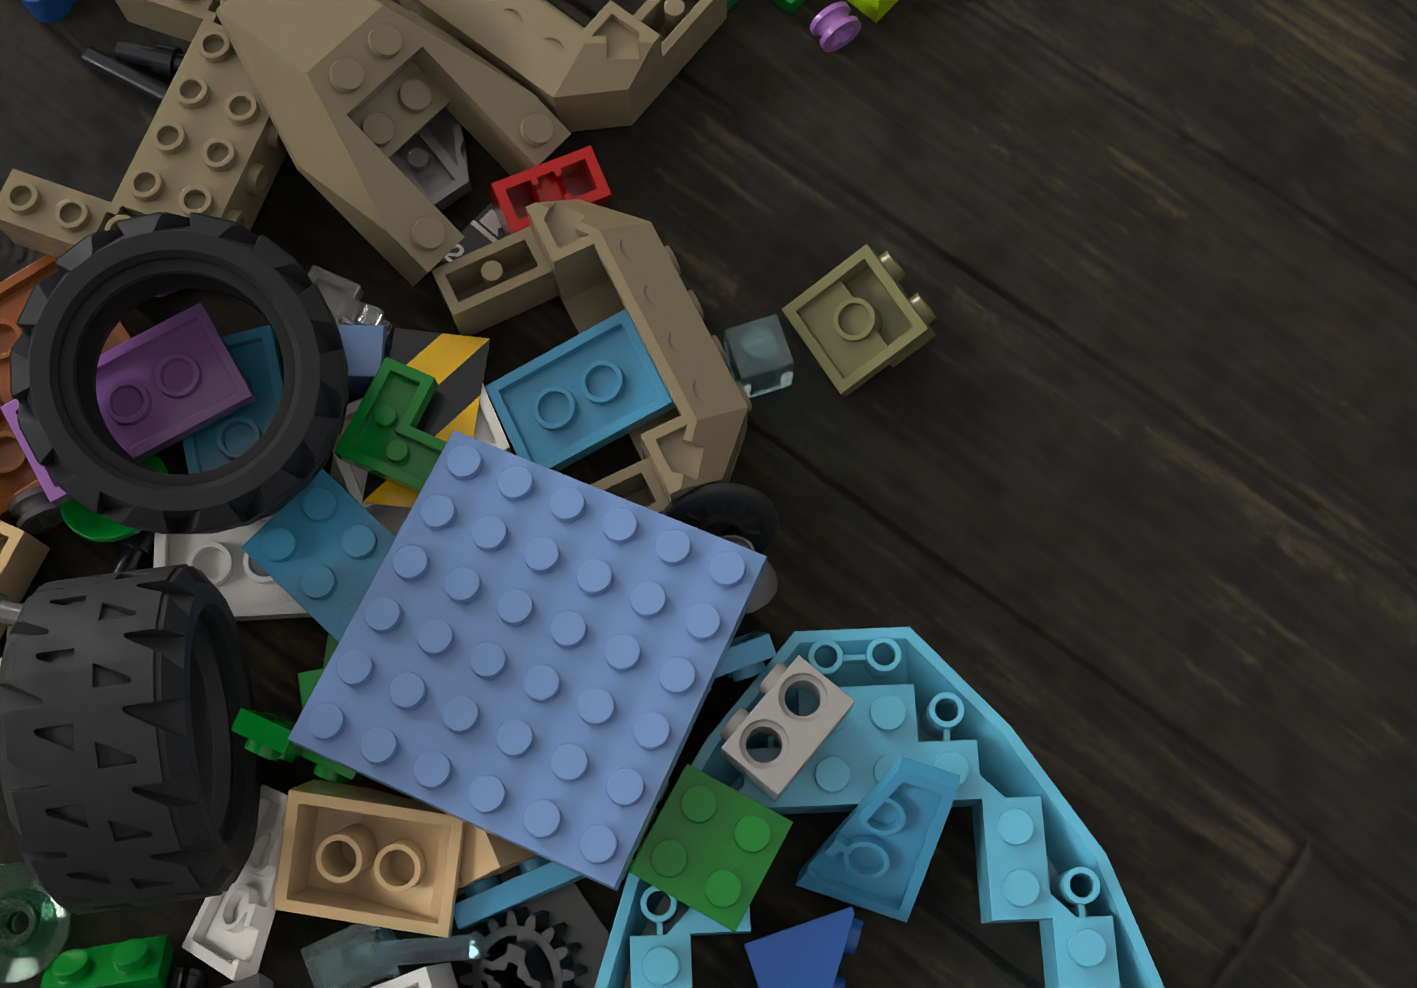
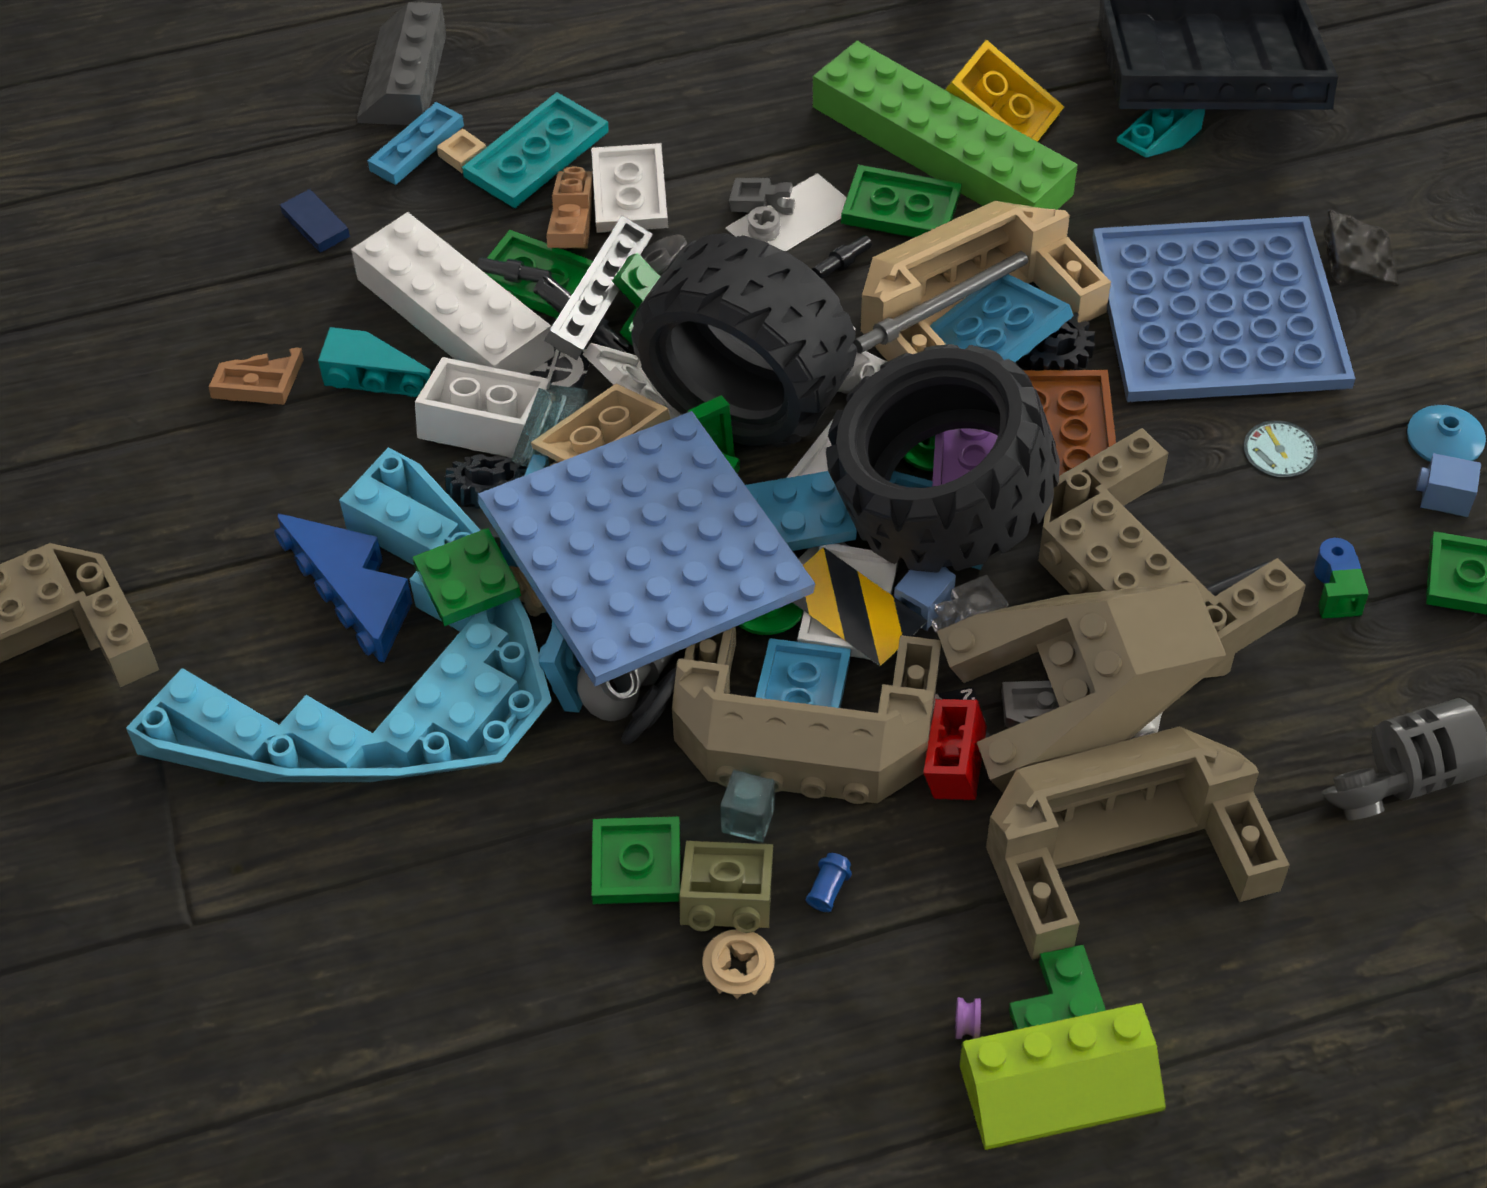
camera: 125 degrees right, 20 degrees down
green plate [334,357,447,494] -> none
light grey brick [720,655,855,802] -> none
dark azure wing [795,756,960,923] -> none
none -> green plate [592,816,681,904]
none -> tan gear [703,929,774,999]
none -> blue pin [806,853,852,912]

